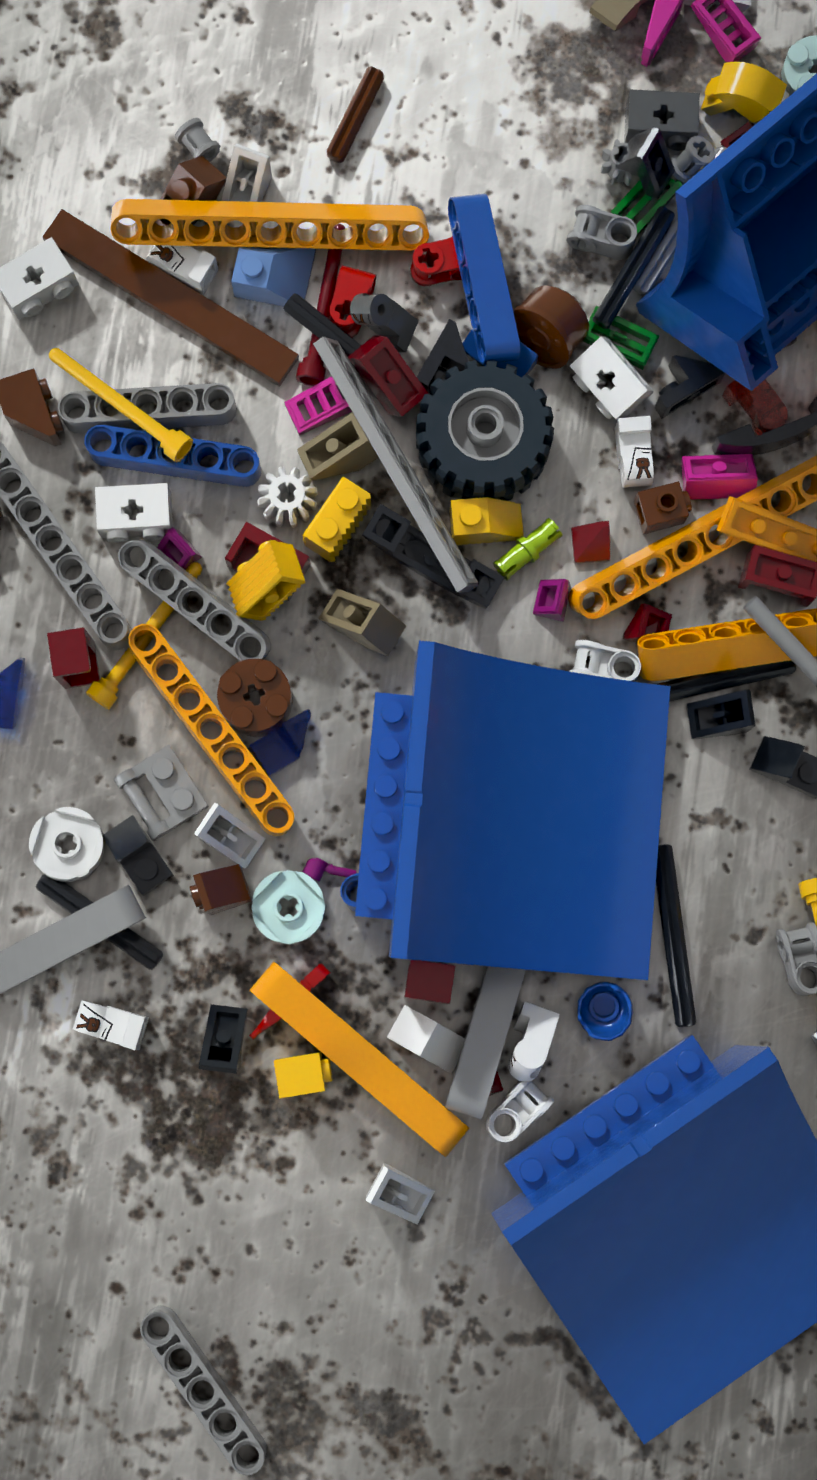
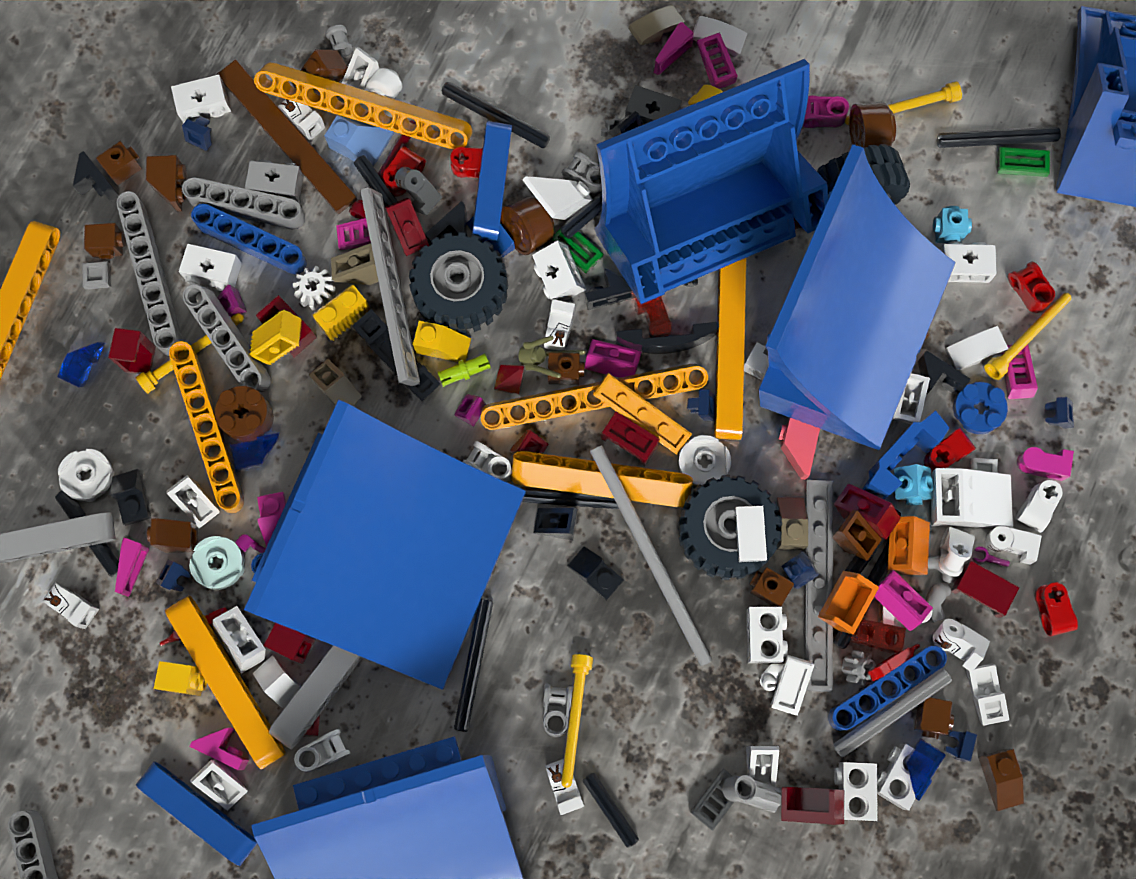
camera: 25 degrees right, 5 degrees down
yellow piece [49,348,193,463] -> none
light grey plate [114,745,209,841] -> none
black slope [199,1004,248,1074] -> none
reddish brown axle [327,66,384,163] -> none
white leg [508,1002,560,1082] -> none
blue hair [577,982,634,1041] -> none
none -> dark pink slope [115,537,149,597]
none -> blue beam [136,761,257,866]
none -> dark blue tile [156,559,191,591]
none -> dark blue tile [182,116,212,151]
none -> dark pink slope [189,727,249,770]
none -> white brick [213,606,266,674]
none -> light grey brick [245,159,304,203]
none -> dark pink slope [257,491,286,547]
none -> white head [366,68,402,99]
none -> black axle [441,82,550,148]
none -> olive plant [519,335,586,378]
none -> white slope [523,176,593,220]

